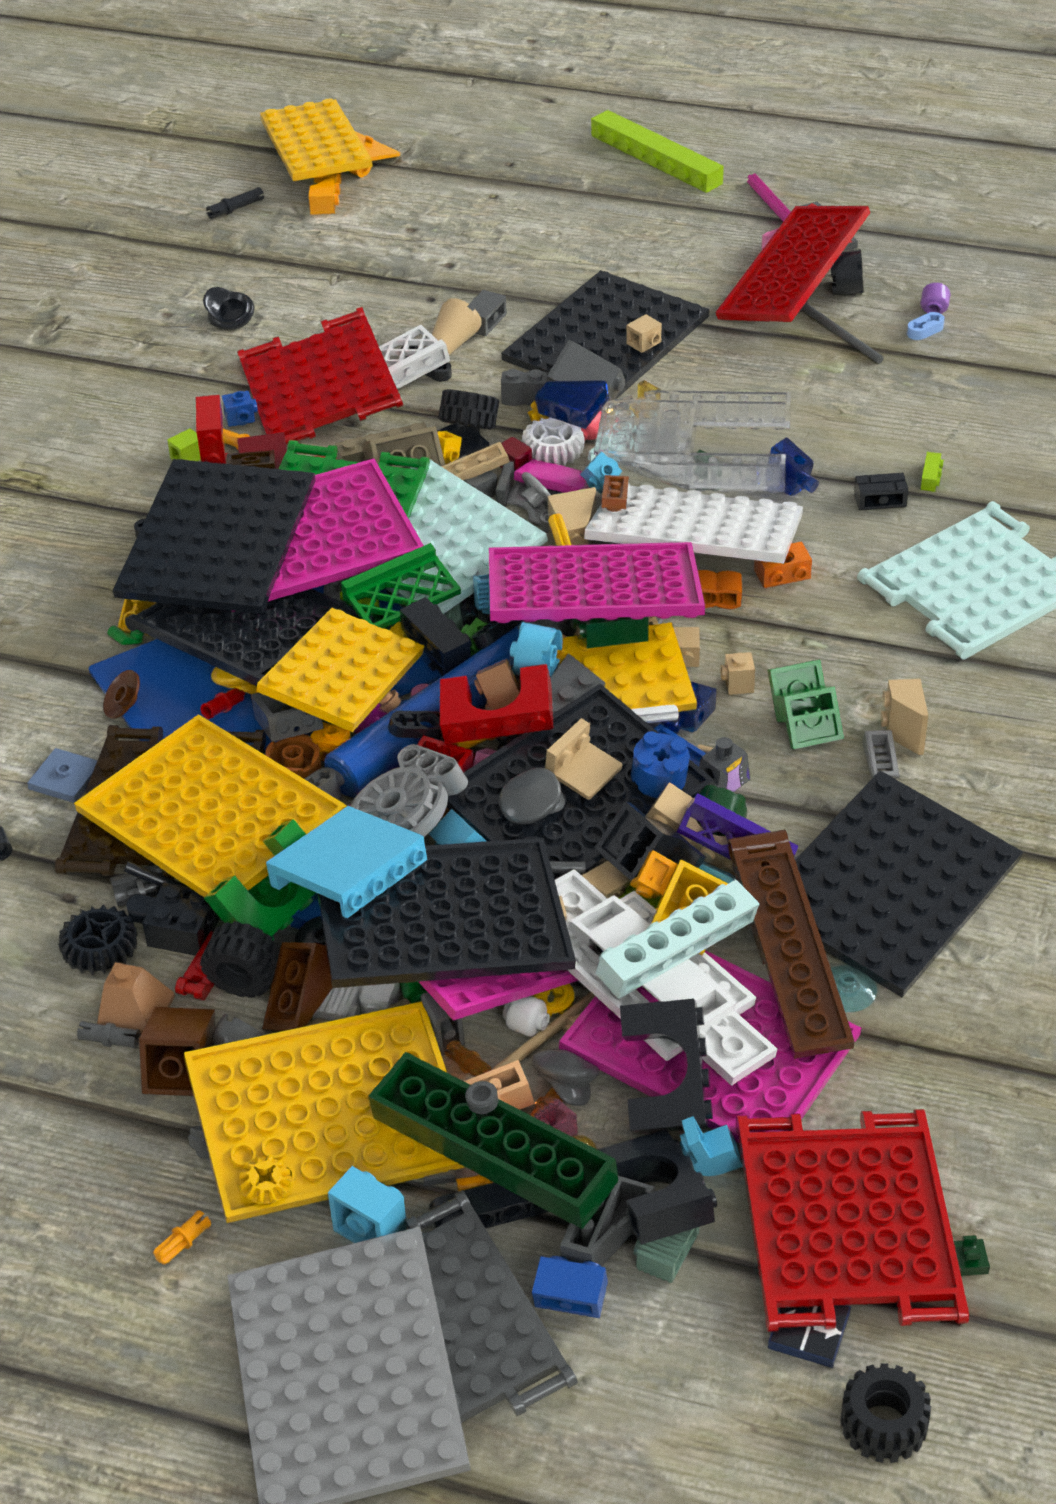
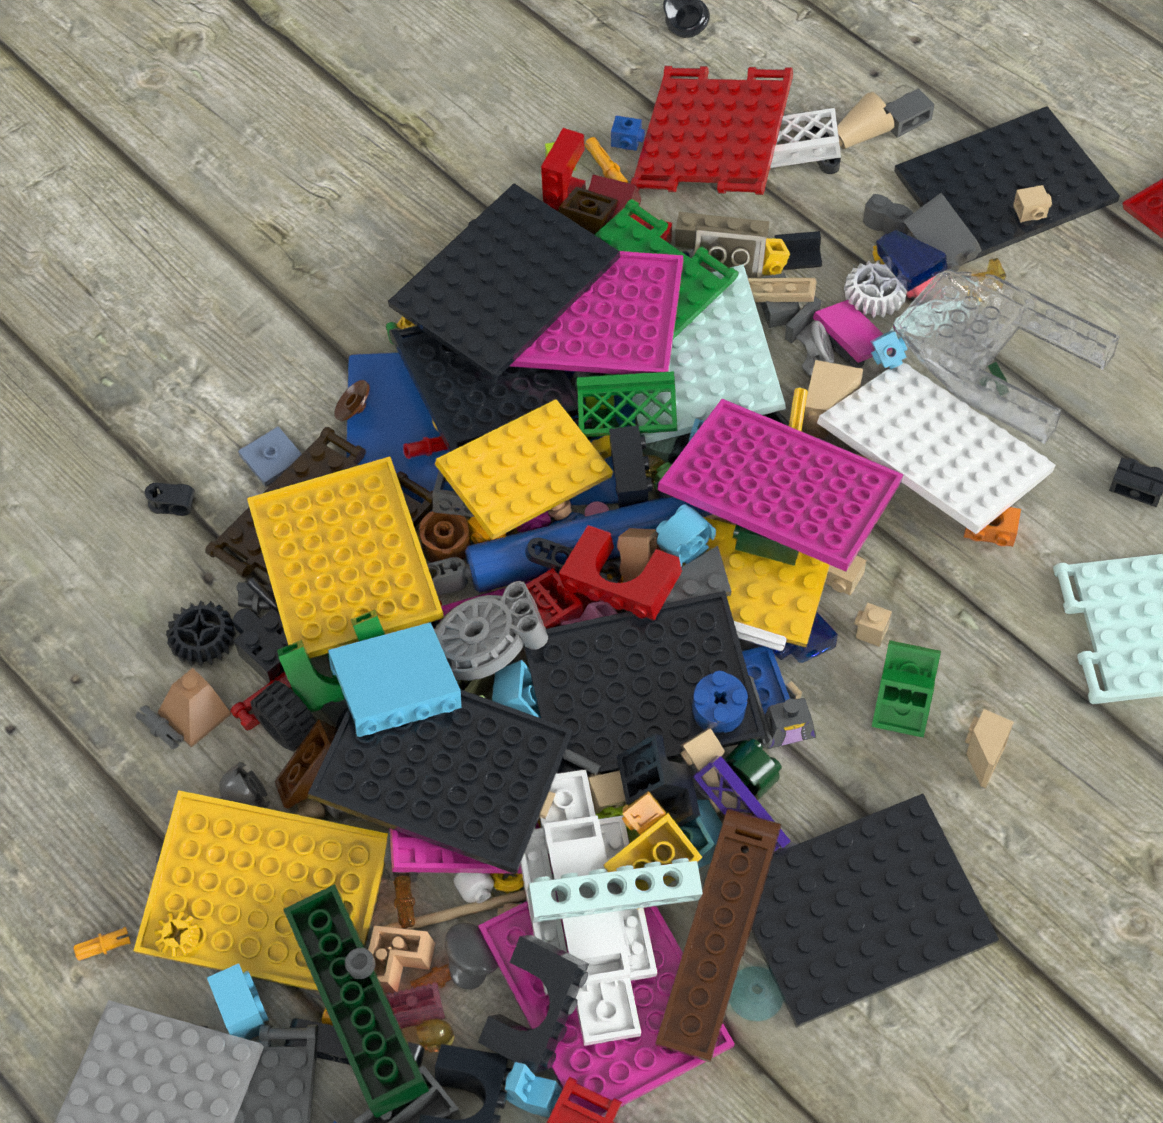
camera: 30 degrees right, 15 degrees up
reddish brown slope [139,1007,216,1096] -> none
black tyre [438,389,500,430] -> none
dark grey piece [498,768,565,825] -> none
dark red panel [499,437,532,472] -> none
tan bracket [545,718,622,800] -> none
dark orange plate [601,475,629,512] -> none
orange brick [698,570,742,609] -> none
clear blue torso [762,437,819,496] -> none
light grey slope [862,730,900,779] -> none

